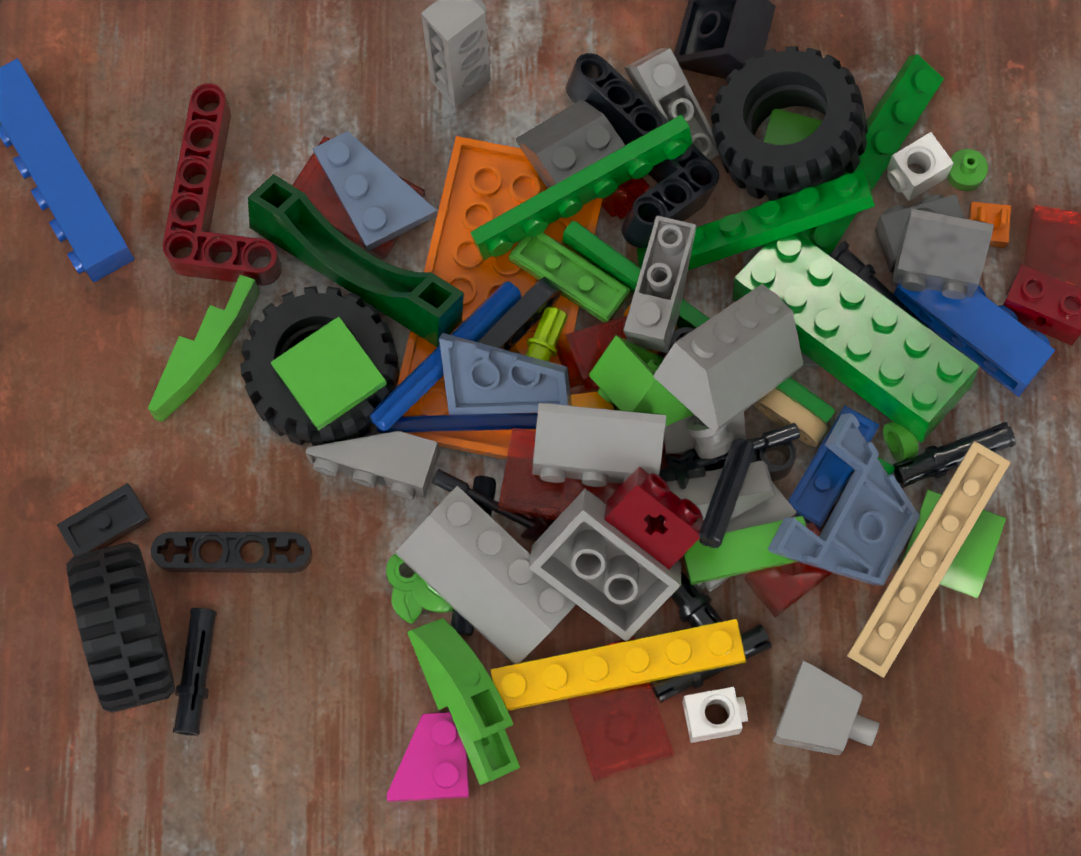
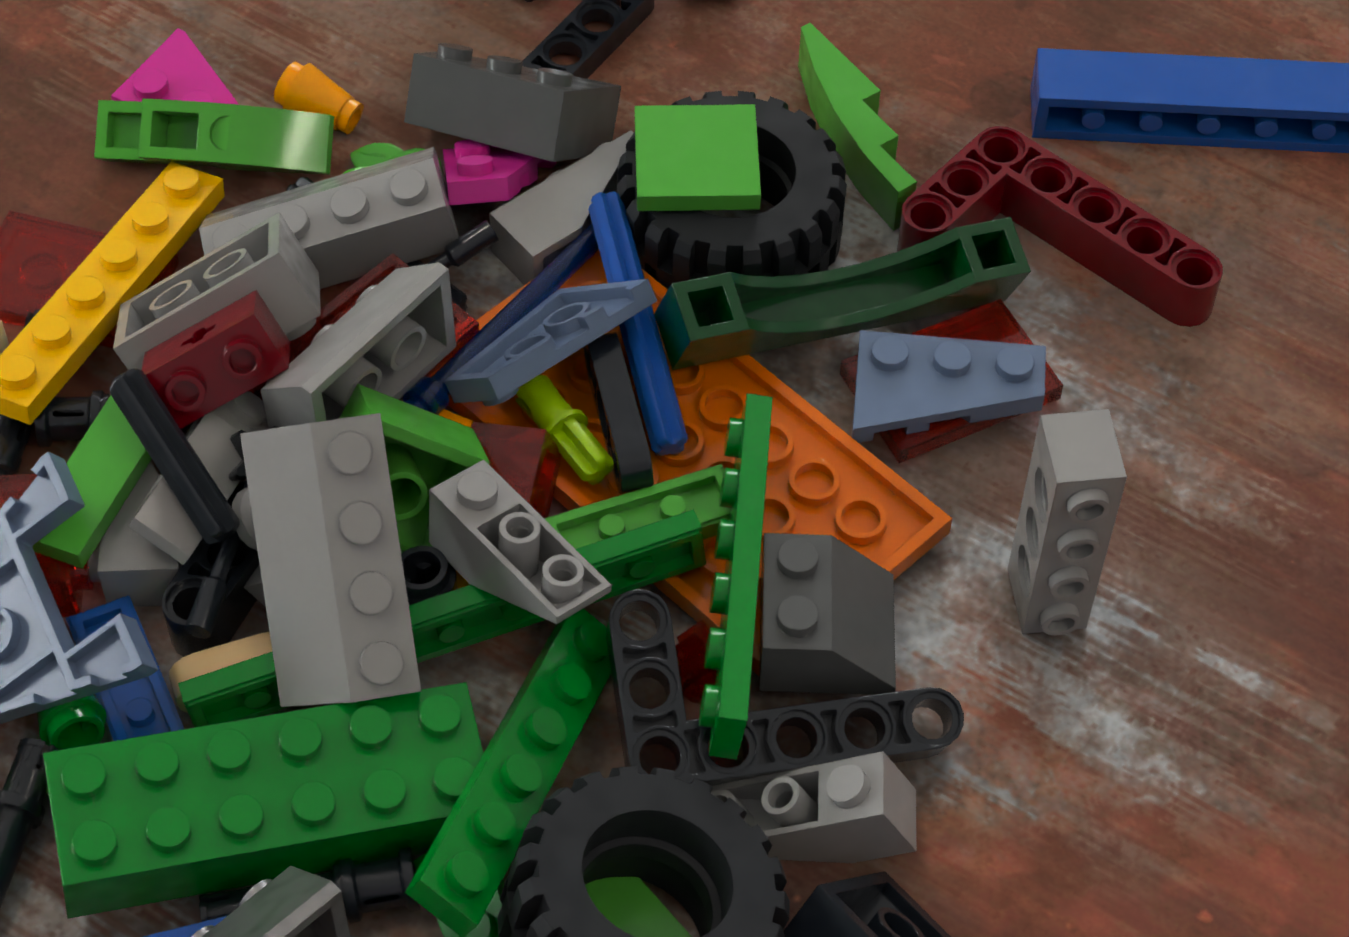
camera: 120 degrees right, 20 degrees down
none -> light orange cone [274,61,364,134]
none -> dark grey wedge [404,43,621,162]
none -> dark pink wing [443,139,556,205]

